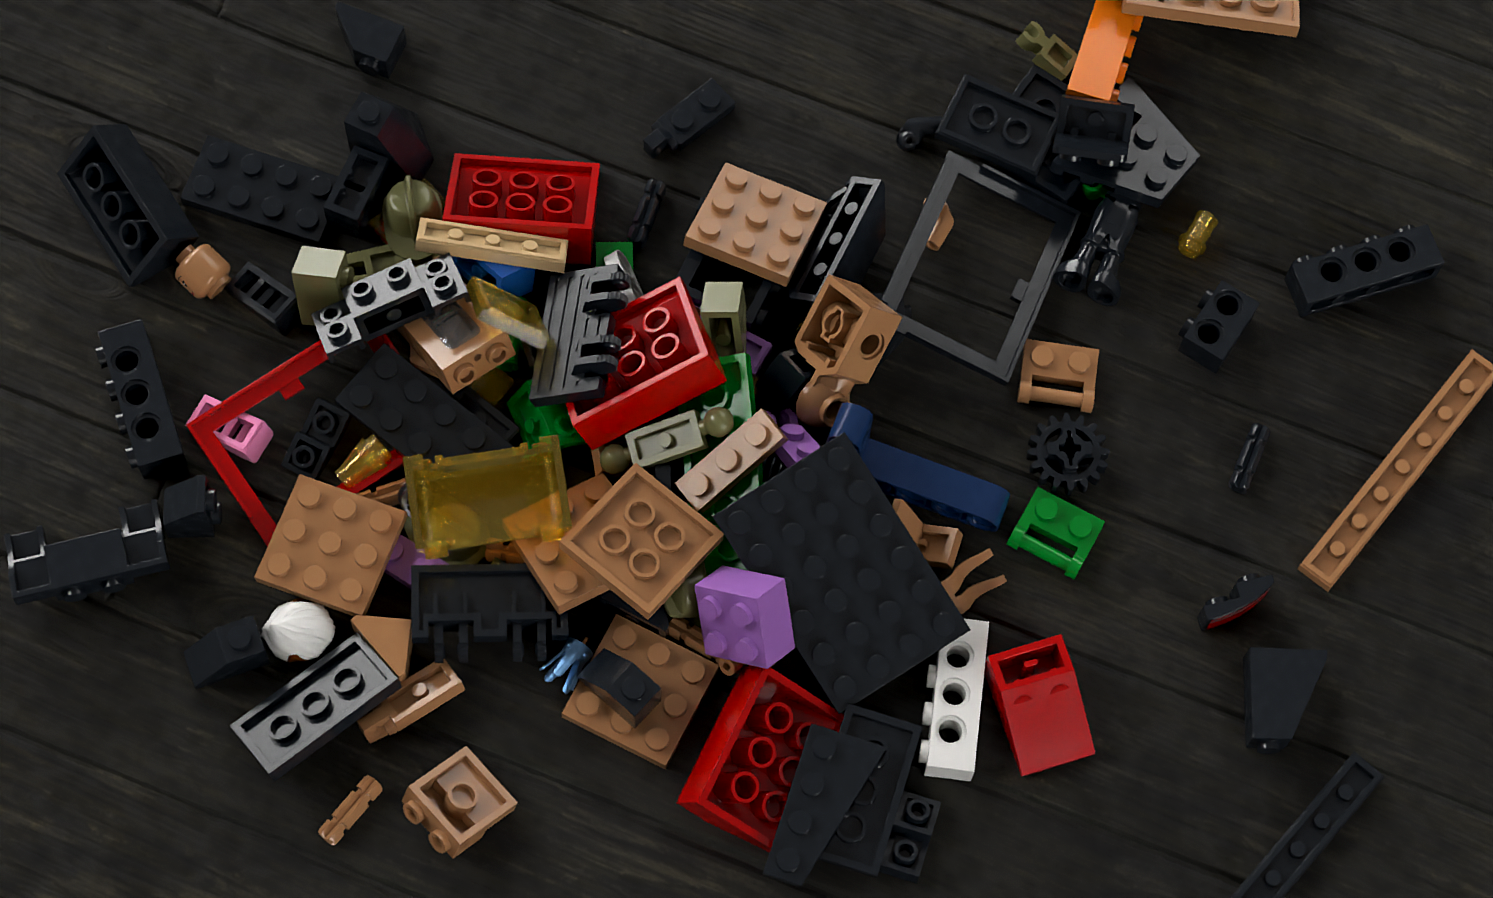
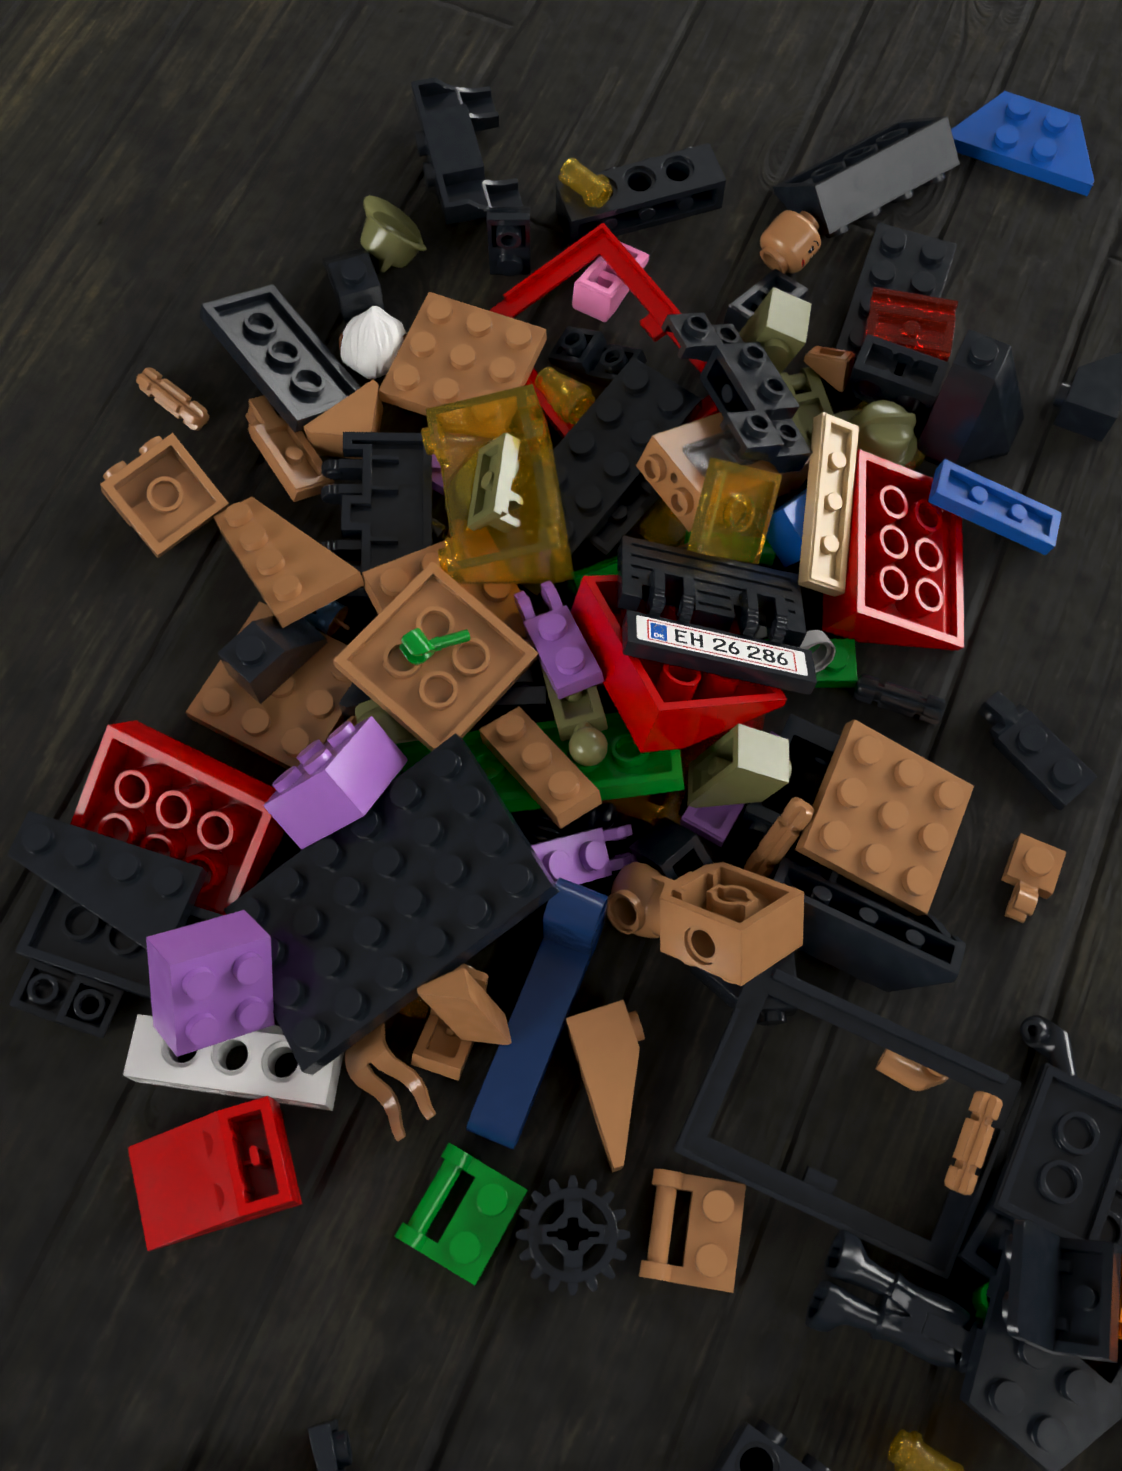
camera: 95 degrees right, 0 degrees up
none -> medium lavender brick [146,910,275,1057]
none -> medium nougat wing [213,497,365,628]
none -> olive piece [360,195,427,273]
none -> green hand [399,628,471,665]
none -> medium nougat slope [417,967,512,1045]
none -> olive plate [467,432,523,533]
none -> medium lavender hinge [513,580,604,699]
none -> clear yellow pin [559,158,612,208]
none -> medium nougat slope [565,1000,645,1172]
none -> tile [622,610,817,695]
none -> medium nougat axle [744,797,814,878]
none -> medium nougat slope [804,346,855,392]
none -> clear red plate [863,287,958,362]
none -> blue plate [928,459,1062,555]
none -> medium nougat axle [944,1091,1003,1196]
none -> blue wing [951,91,1094,196]
none -> medium nougat plate [1001,833,1066,923]

